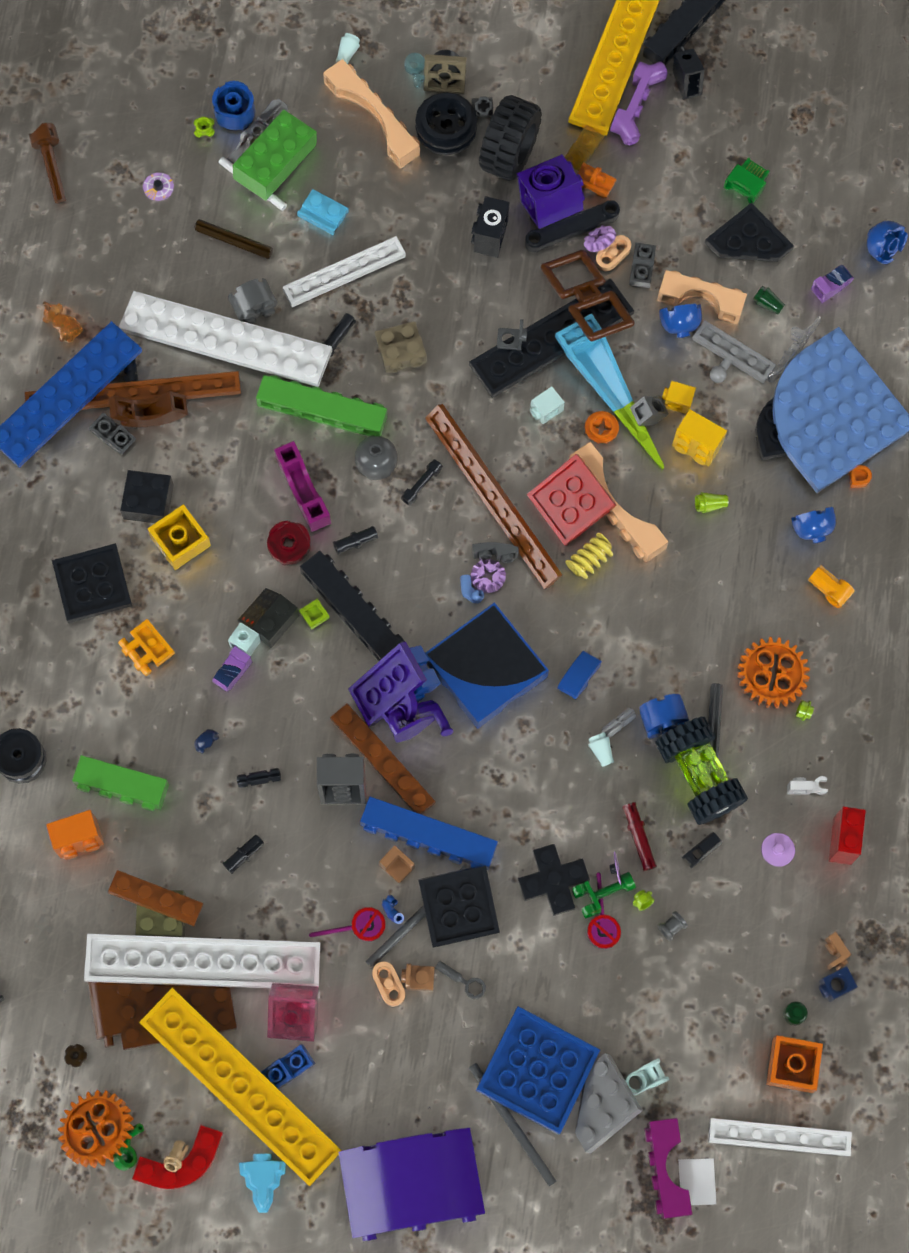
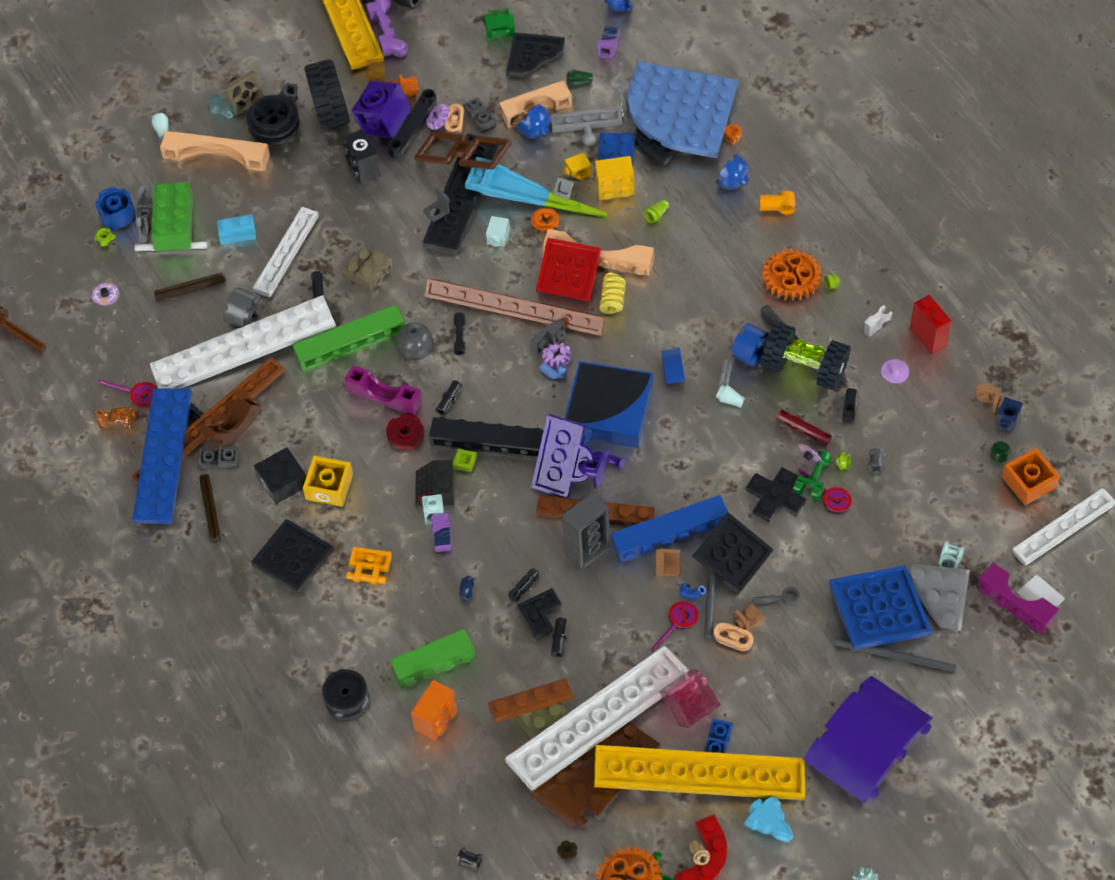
camera: 35 degrees left, 15 degrees down
none -> magenta piece [99,379,156,407]
none -> dark brown axle [199,474,221,542]
none -> black plate [517,588,562,640]
none -> blue plate [598,132,635,165]

